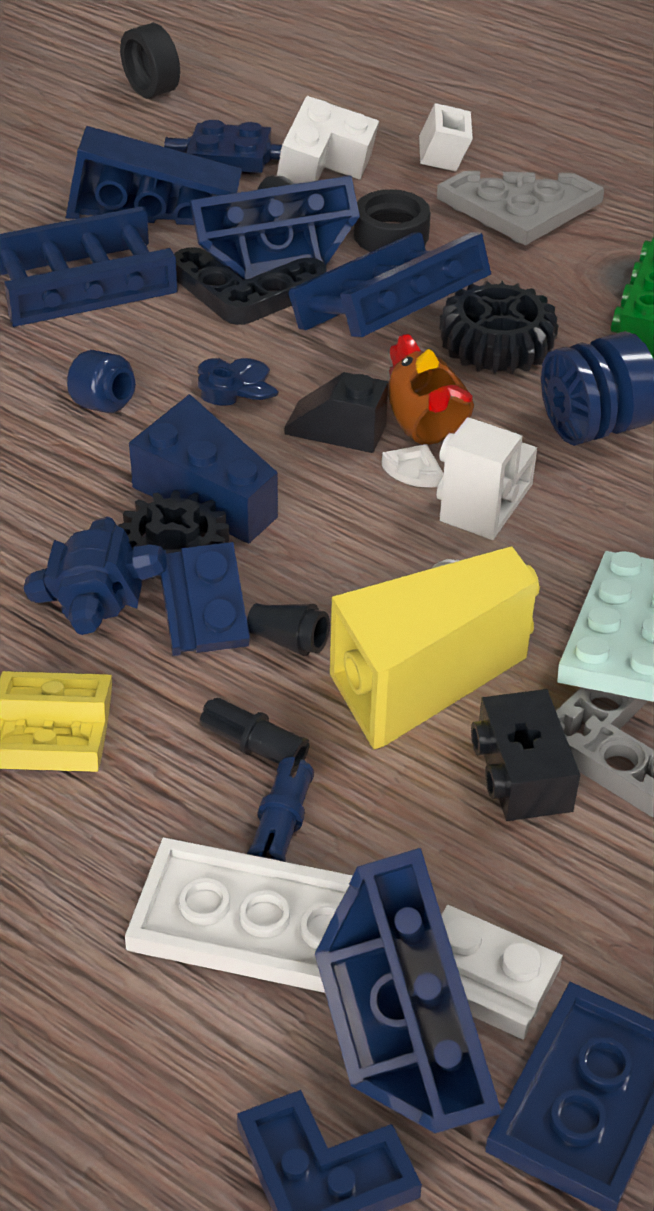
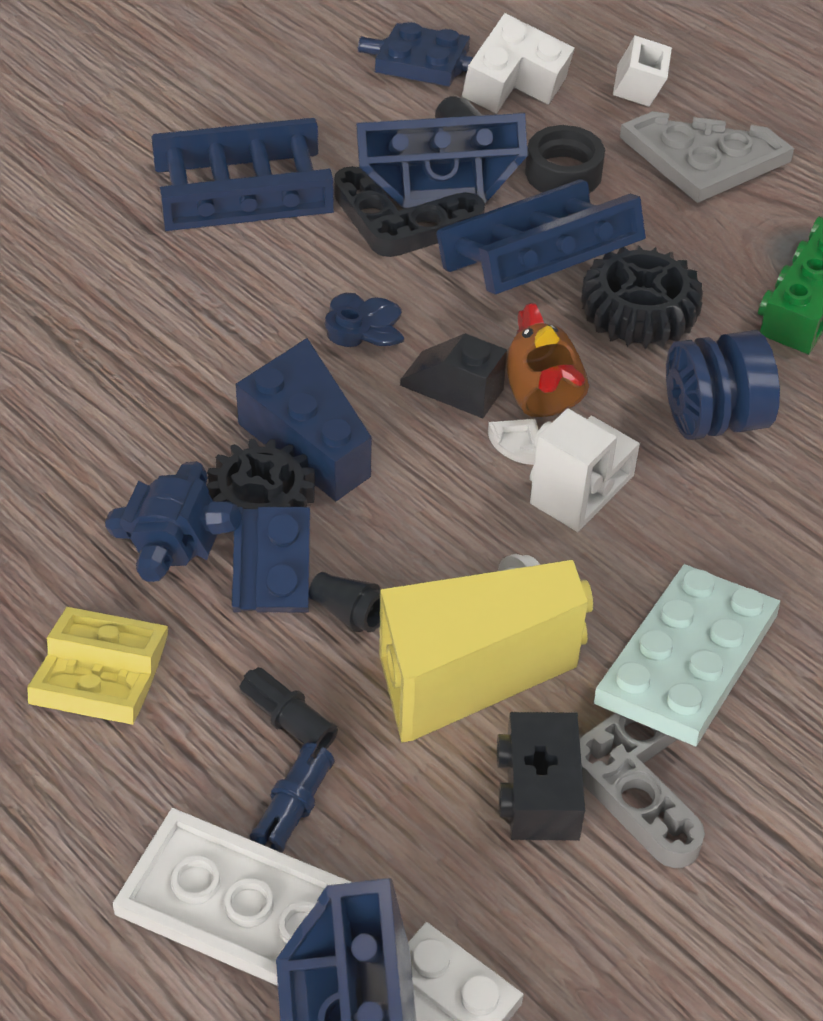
camera: 10 degrees right, 5 degrees up
dark blue wedge [65,126,242,225] -> none
dark blue head [67,350,136,413] -> none

